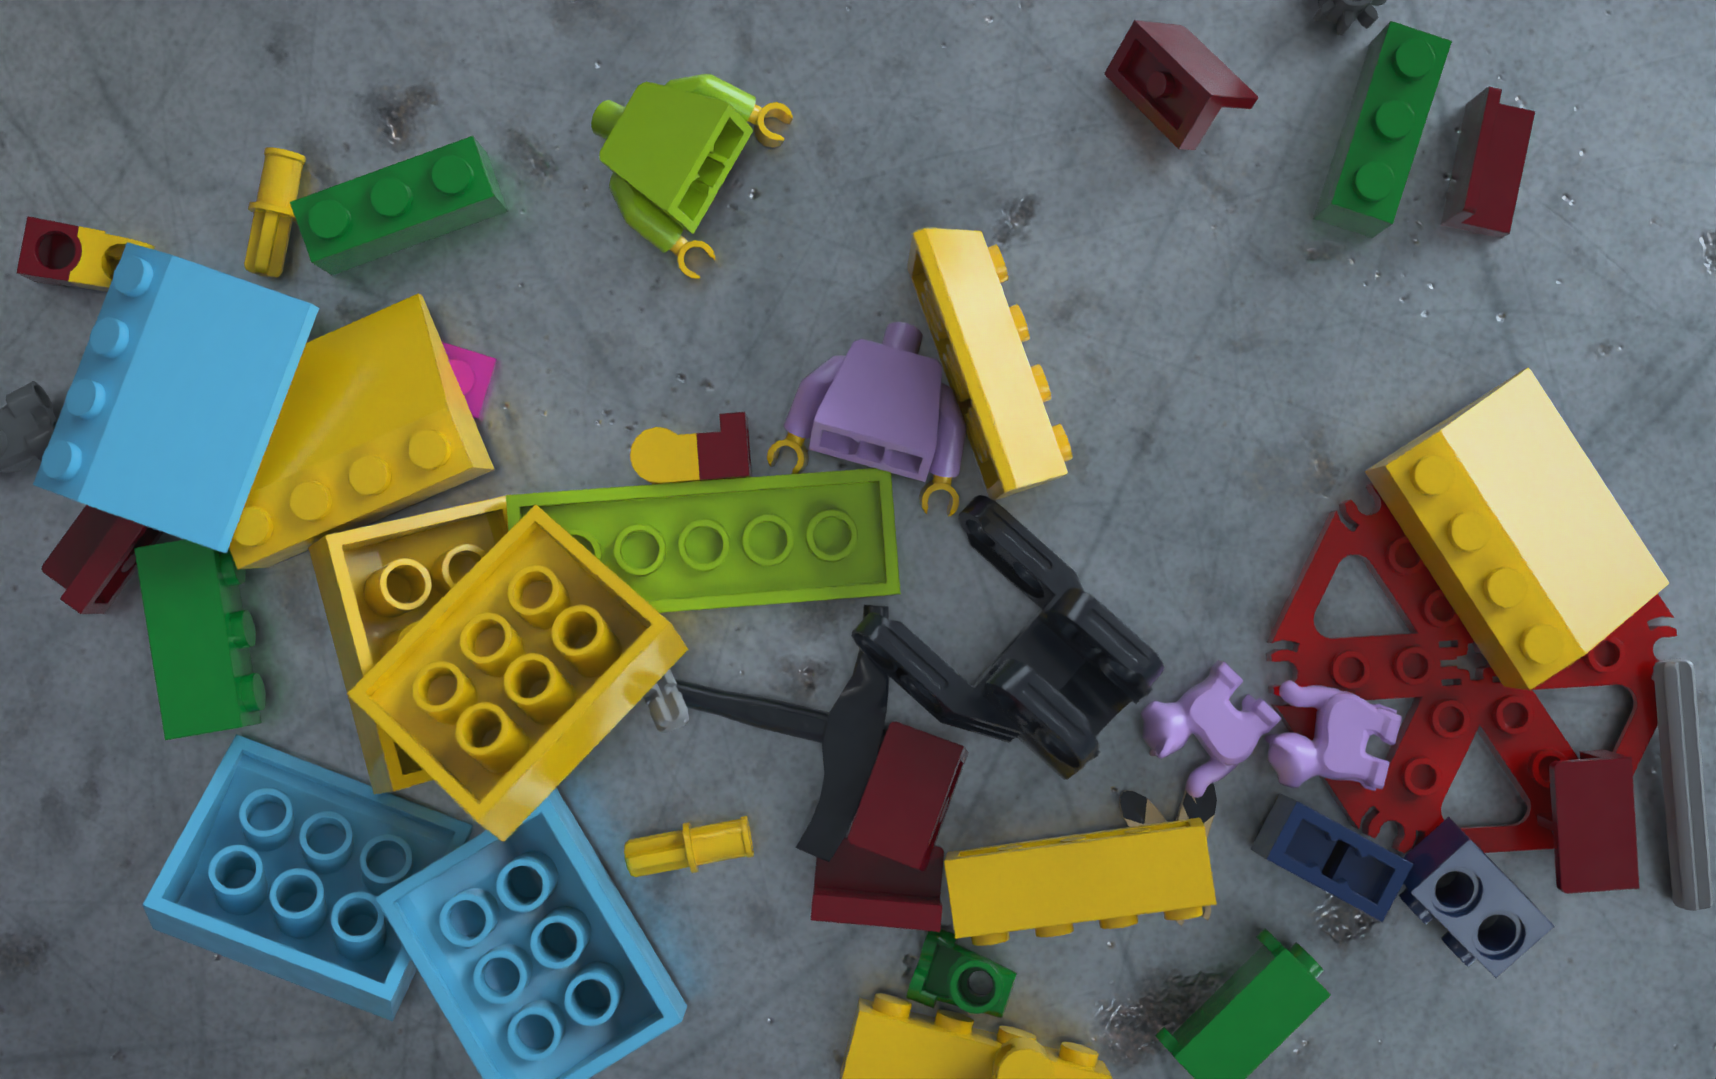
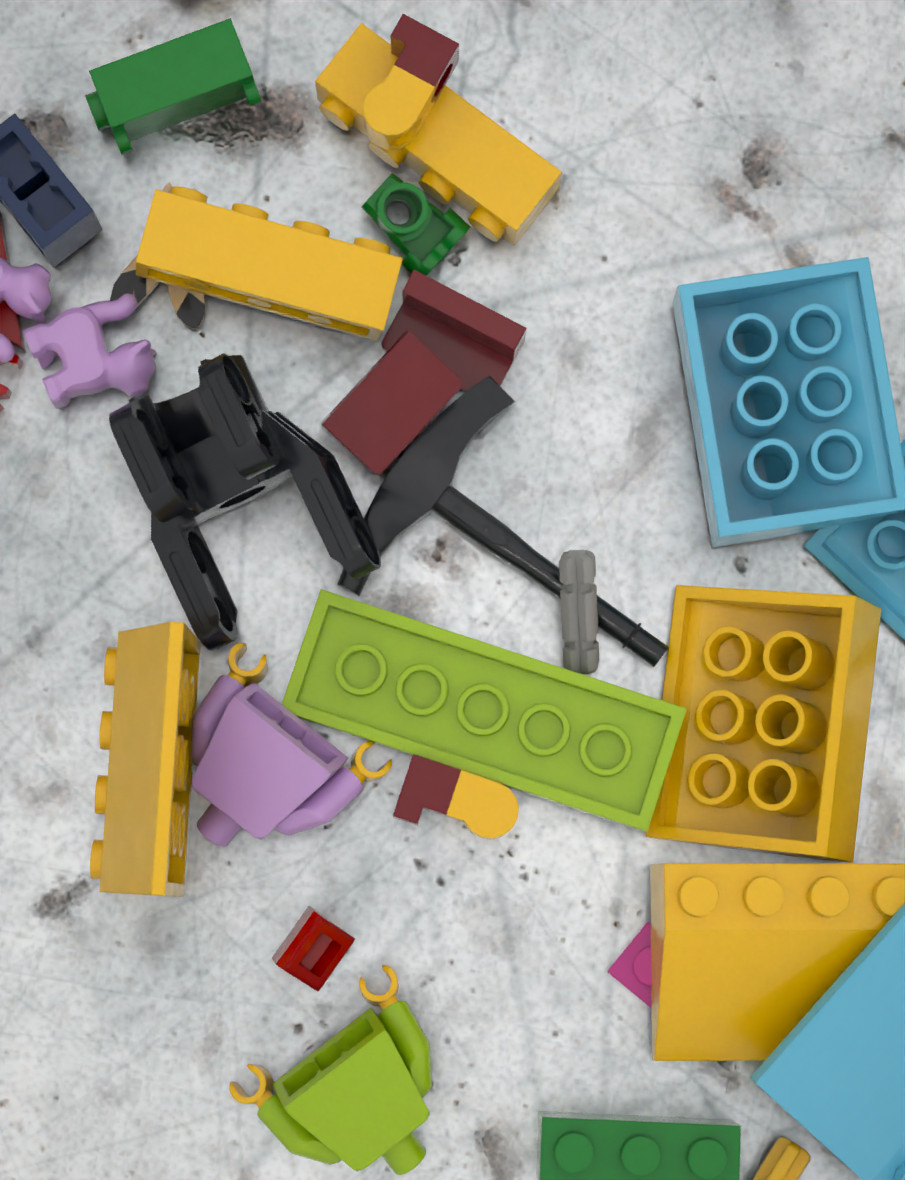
camera: 155 degrees left, 5 degrees down
yellow slope [347,504,688,842] -> none
yellow axle [624,816,754,877] -> none
none -> red slope [272,906,355,992]

